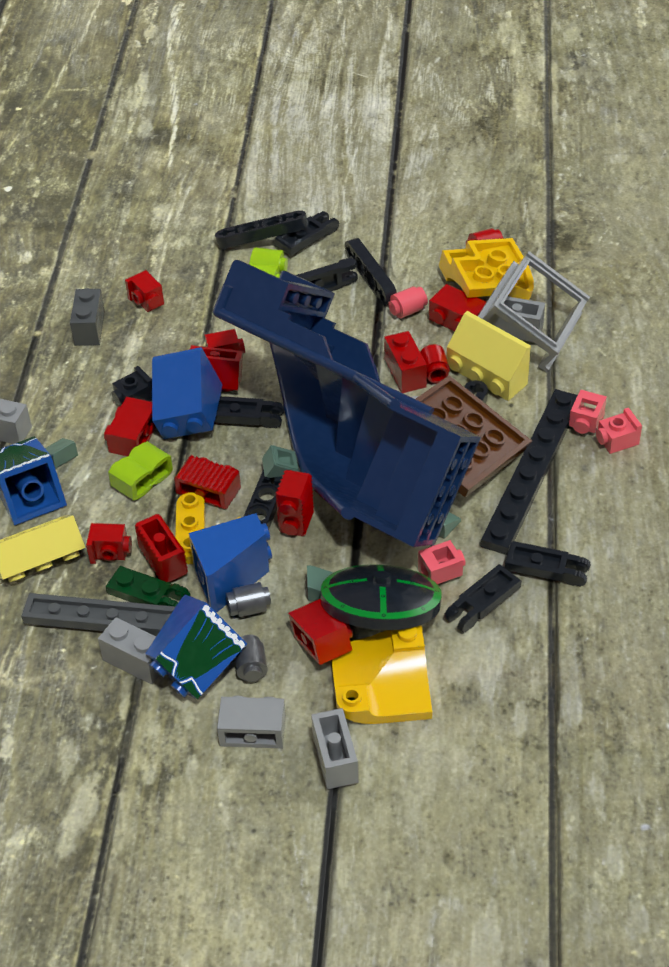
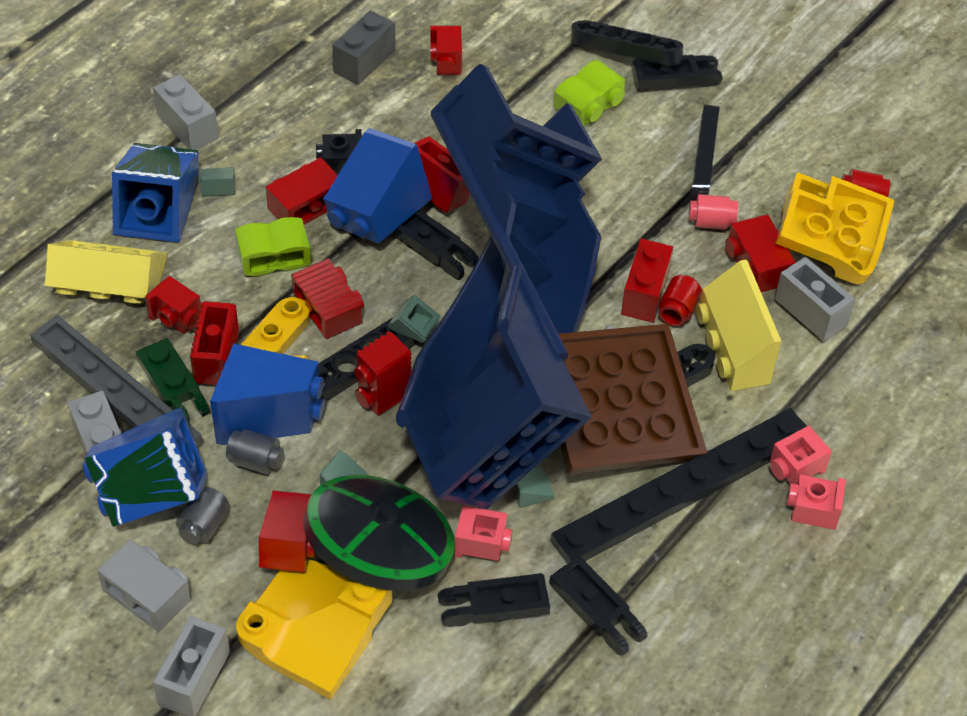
camera: 30 degrees right, 5 degrees up
black hinge [296,258,358,291] -> none
light grey piece [478,251,590,372] -> none

